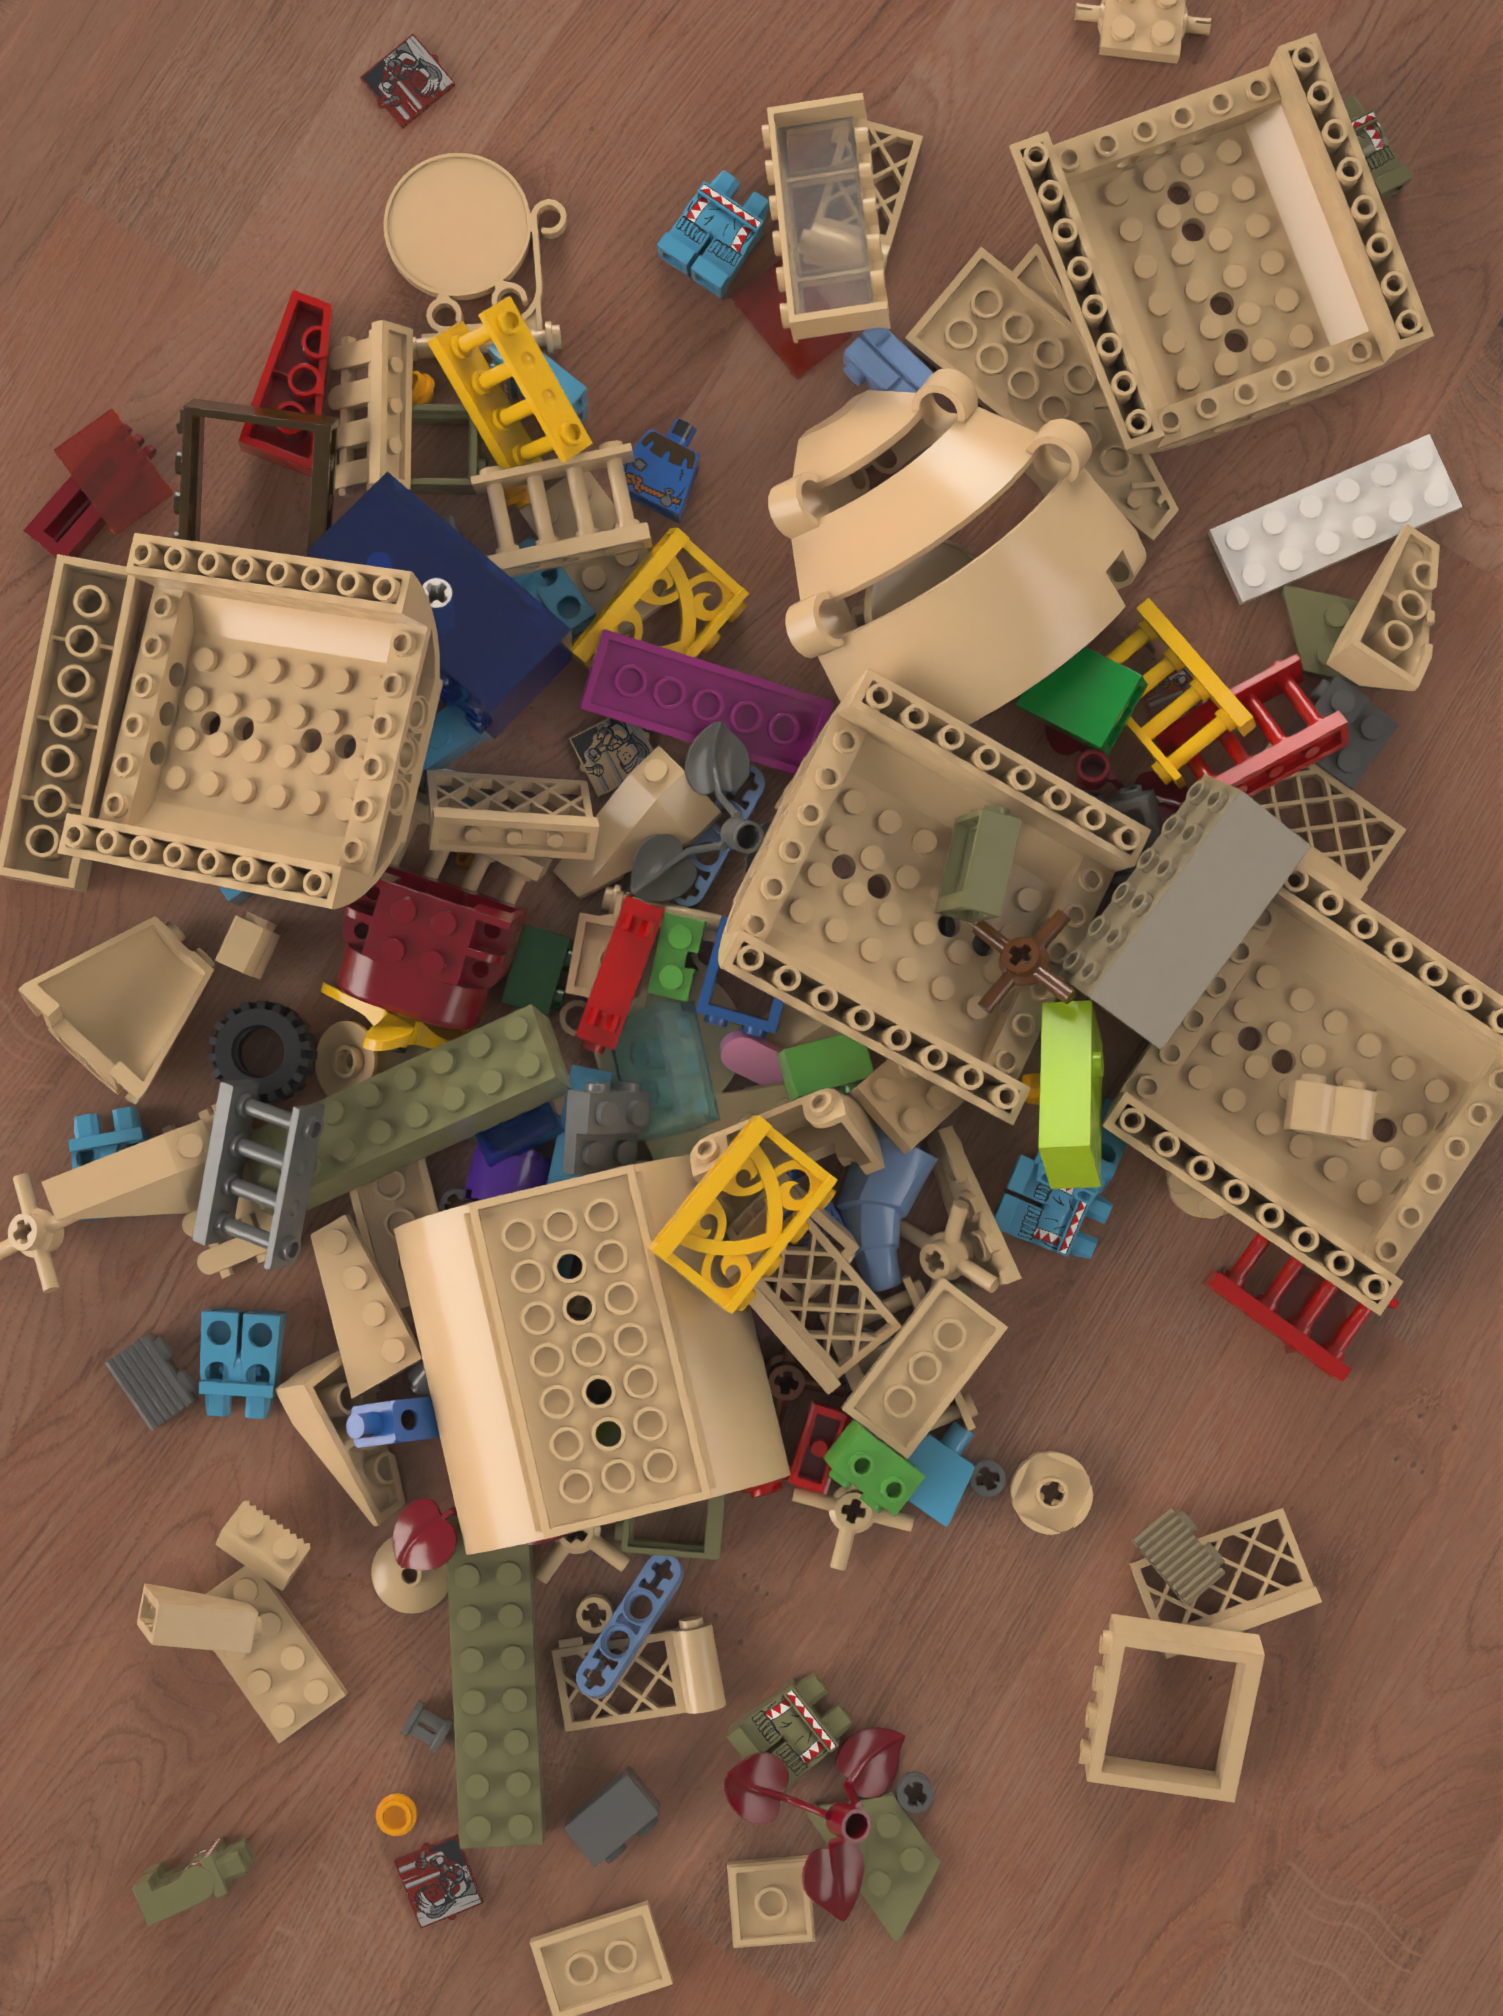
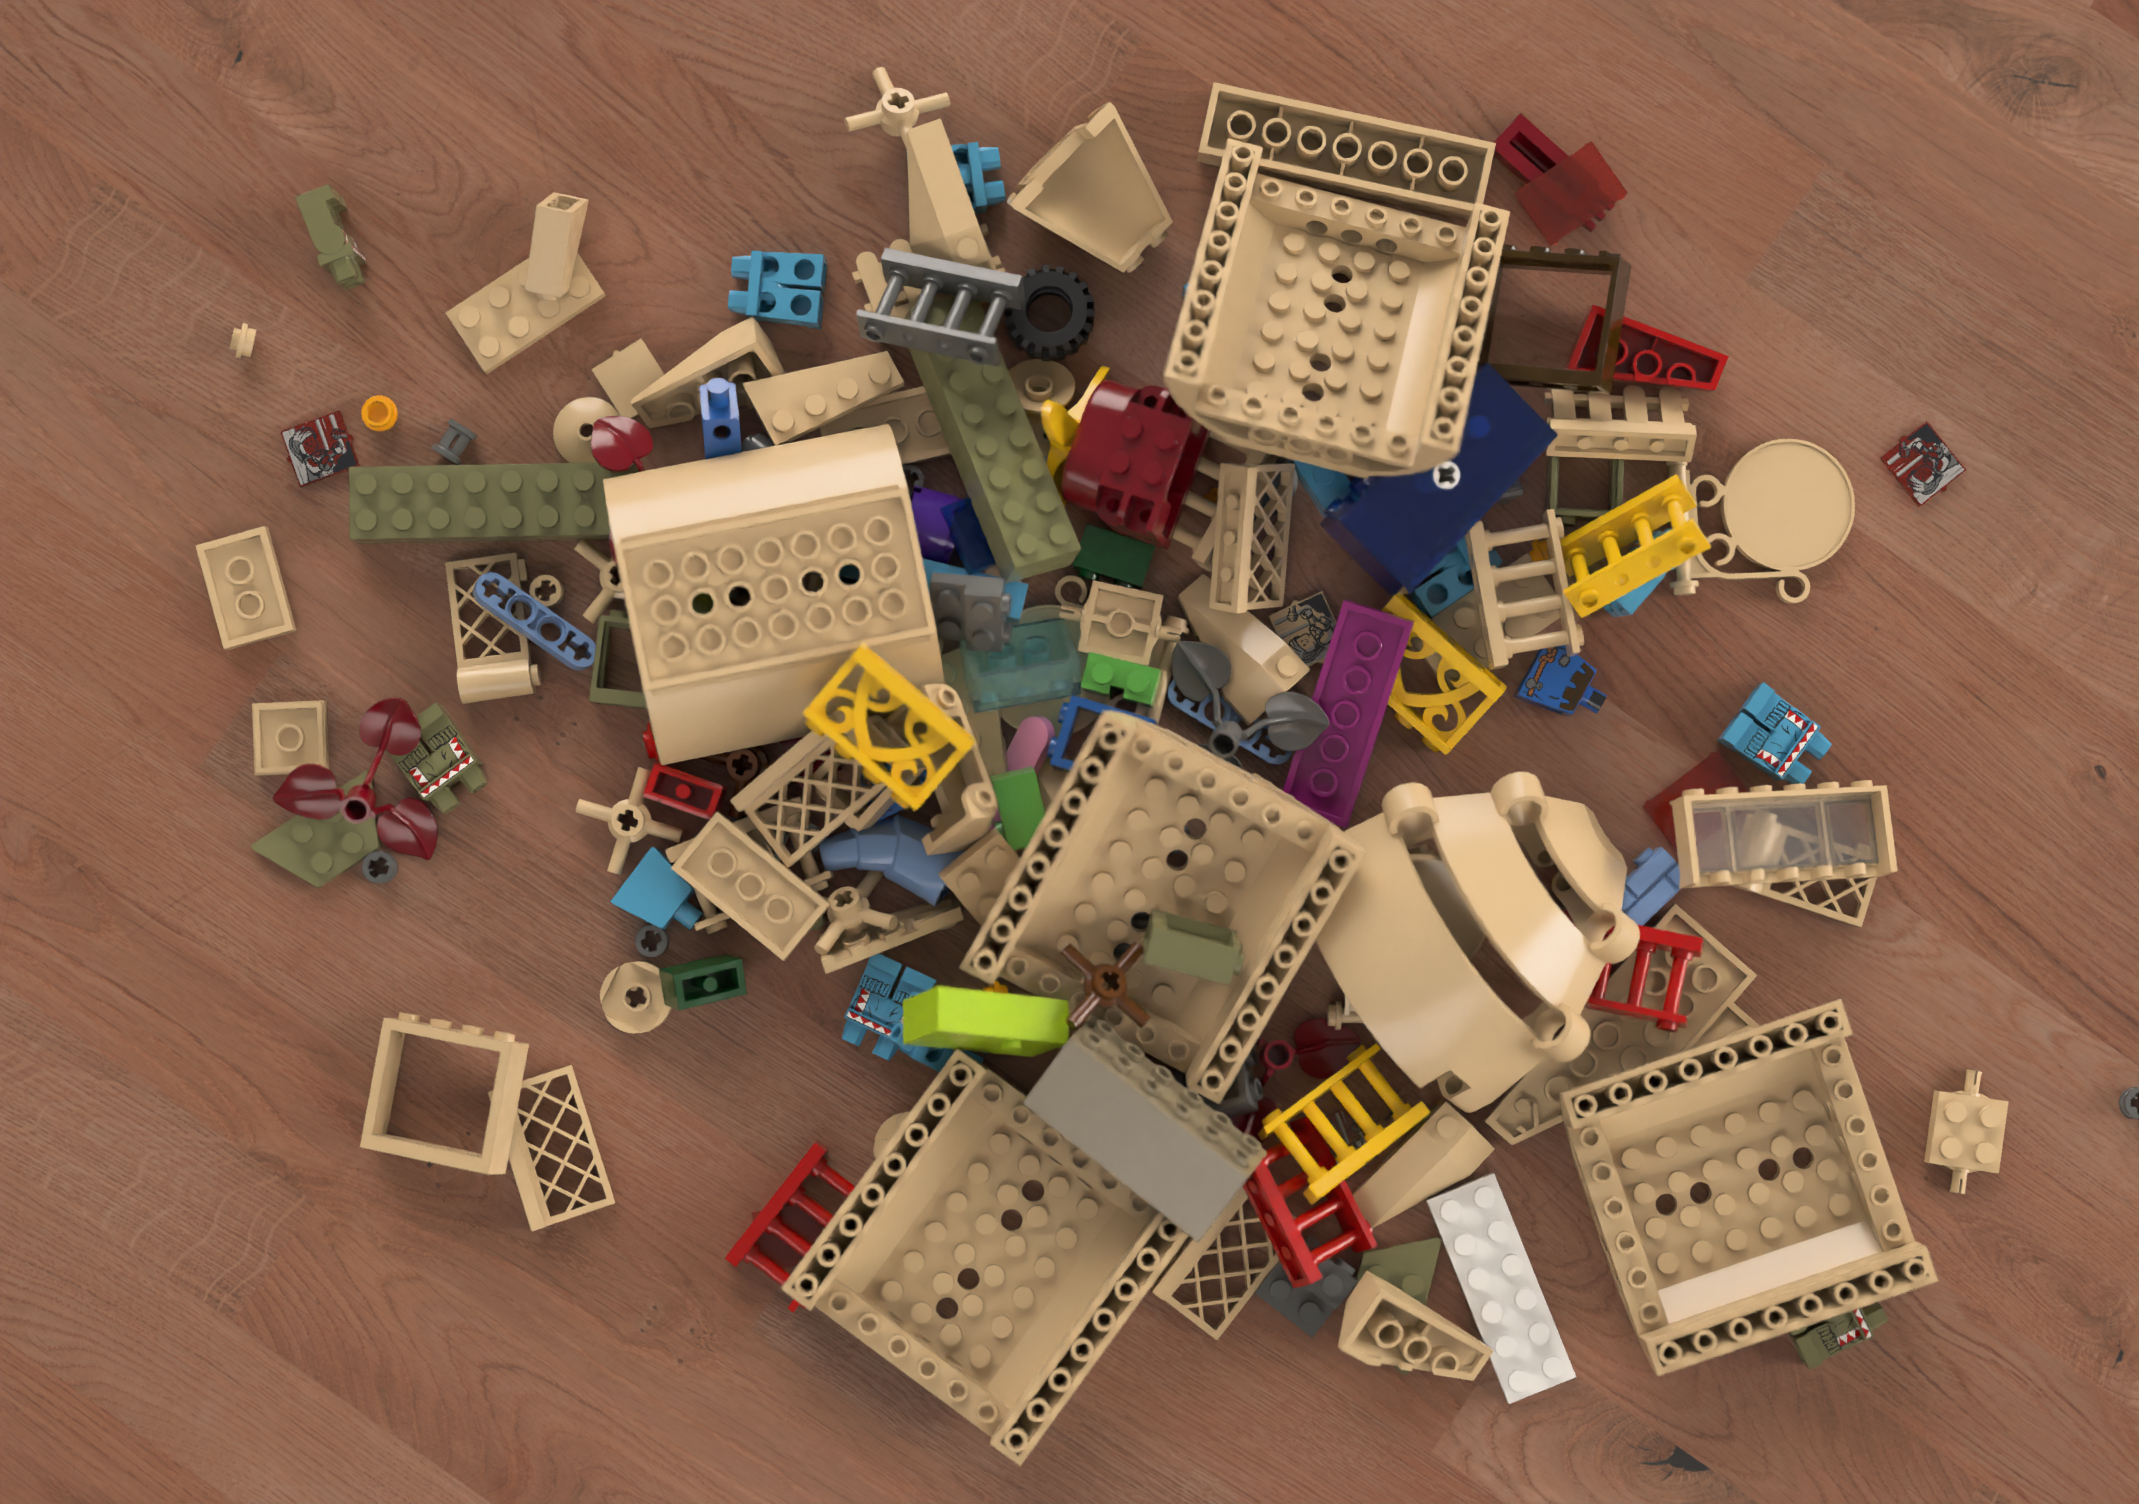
camera: 90 degrees right, 0 degrees up
dark grey brick [105,1333,198,1431] -> none
tan brick [215,912,281,980] -> none
tan brick [215,1501,311,1591] -> none
light orange plate [412,371,435,404] -> none
dark grey brick [563,1766,660,1867] -> none
red brick [575,896,665,1055] -> none
bright green brick [823,1418,926,1516] -> none
green brick [1016,647,1148,757] -> none
dark tan brick [1131,1508,1226,1605] -> none
tan brick [1283,1074,1377,1142] -> none
none -> tan plate [229,323,256,359]
none -> tan piece [591,338,665,419]
none -> dark green brick [659,954,747,1011]
none -> tan wedge [1352,1099,1494,1228]
none -> red fence [1560,909,1704,1032]

